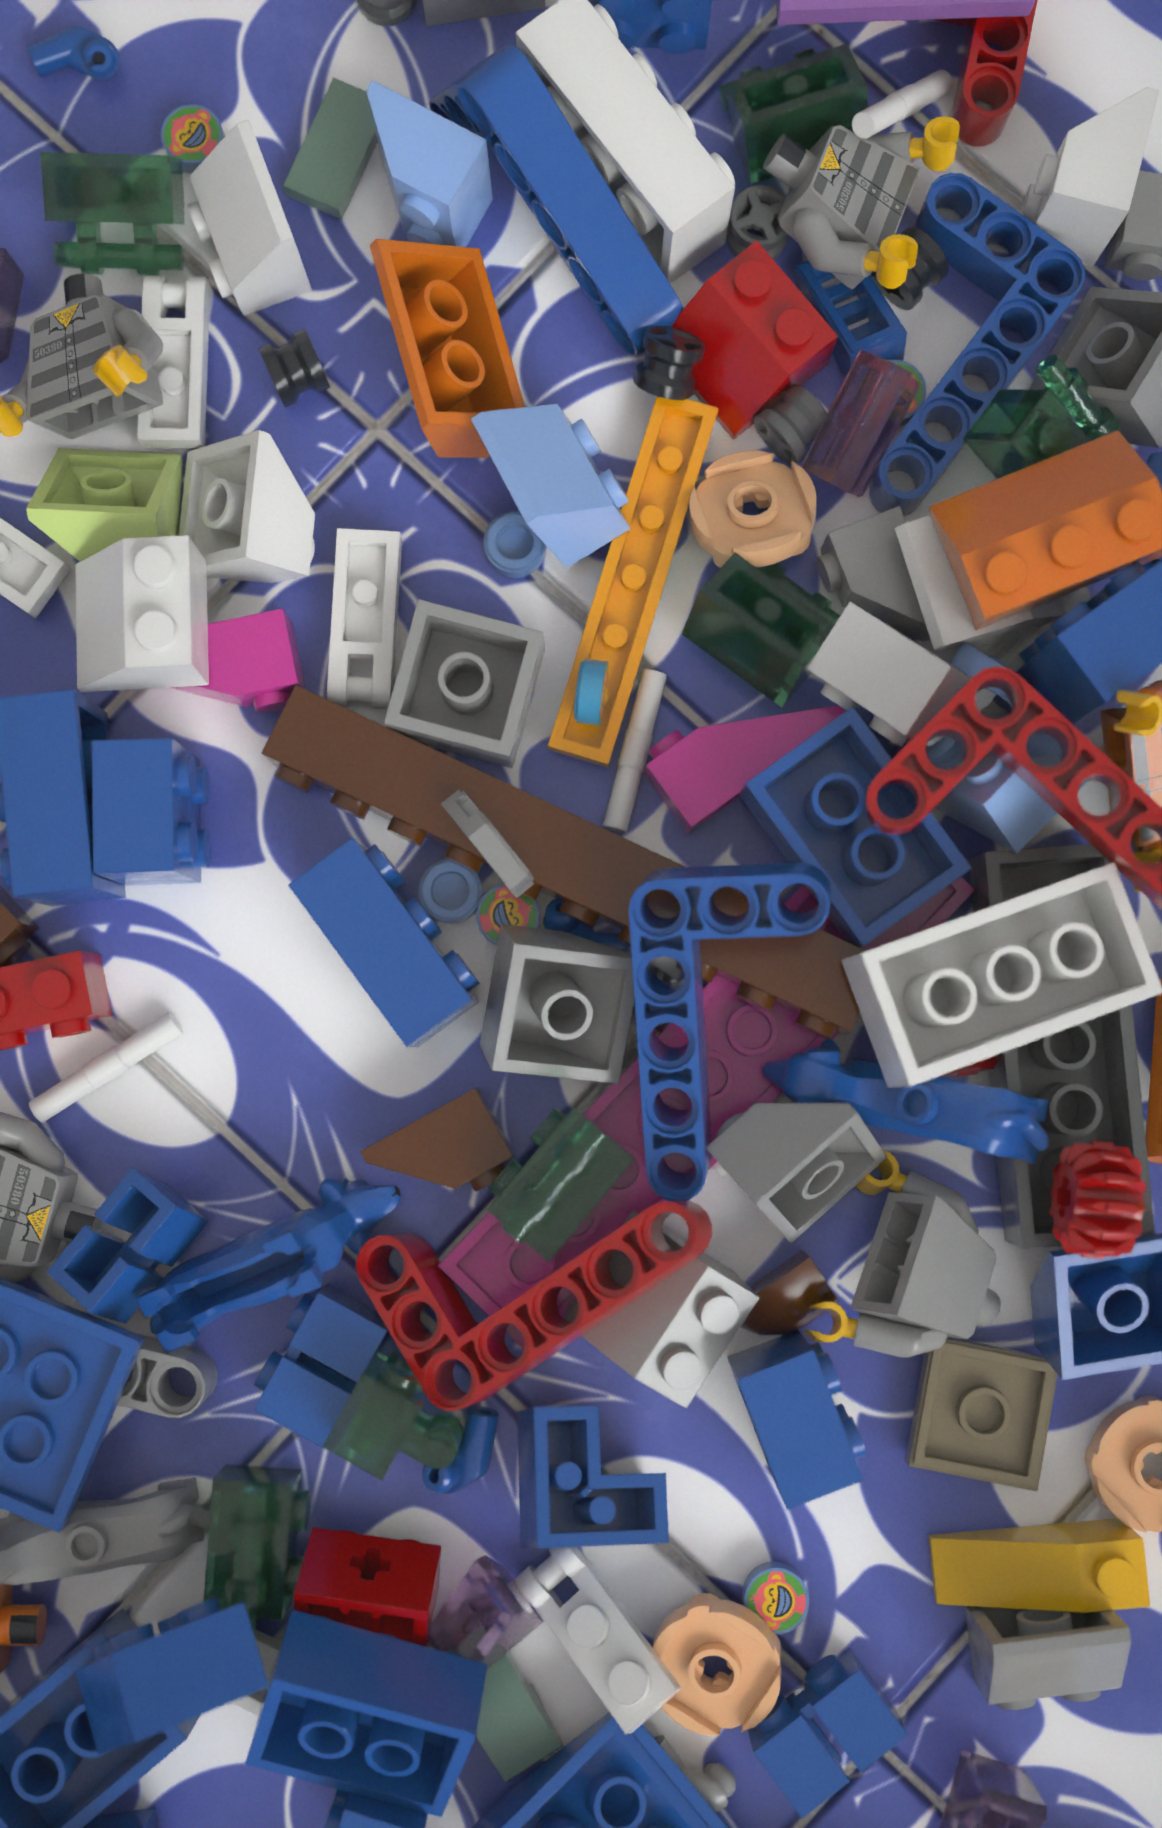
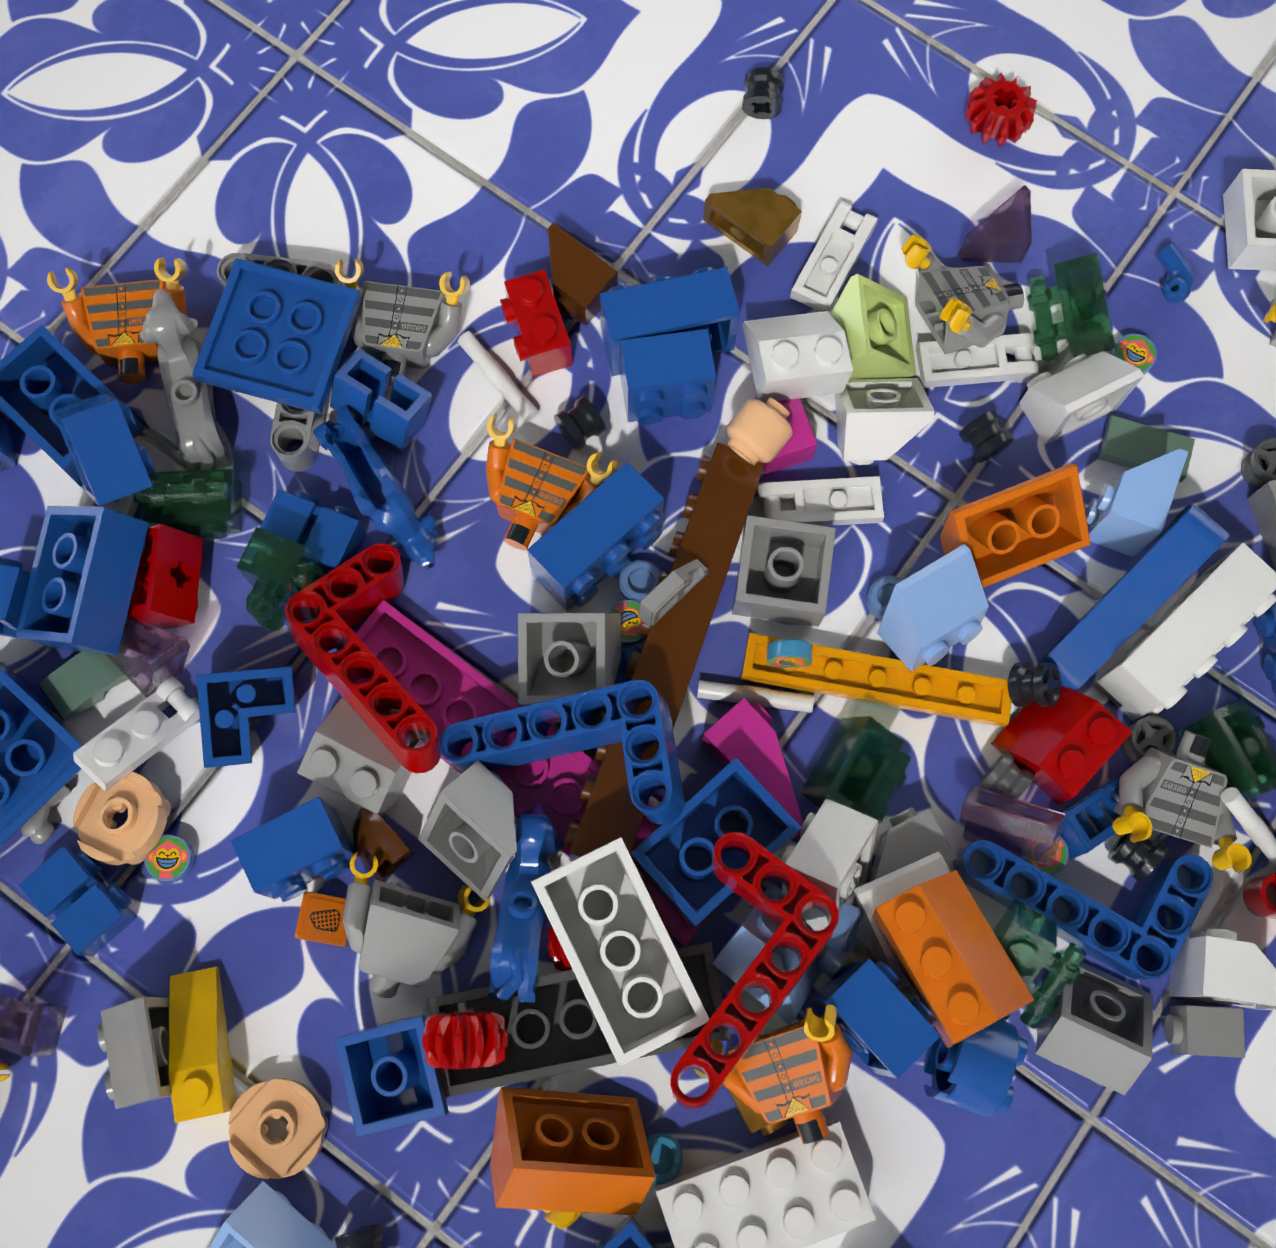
camera: 80 degrees right, 10 degrees down
reddish brown slope [360,1087,515,1191] -> none
blue arm [422,1406,499,1494] -> none
clear green brick [488,1105,635,1262] -> none
light nougat plate [689,450,817,571] -> none
dark tan plate [905,1337,1058,1492] -> none
none -> orange slope [295,891,348,947]
none -> torso [485,413,619,551]
none -> black wheel [554,396,606,451]
none -> light nougat head [726,397,793,465]

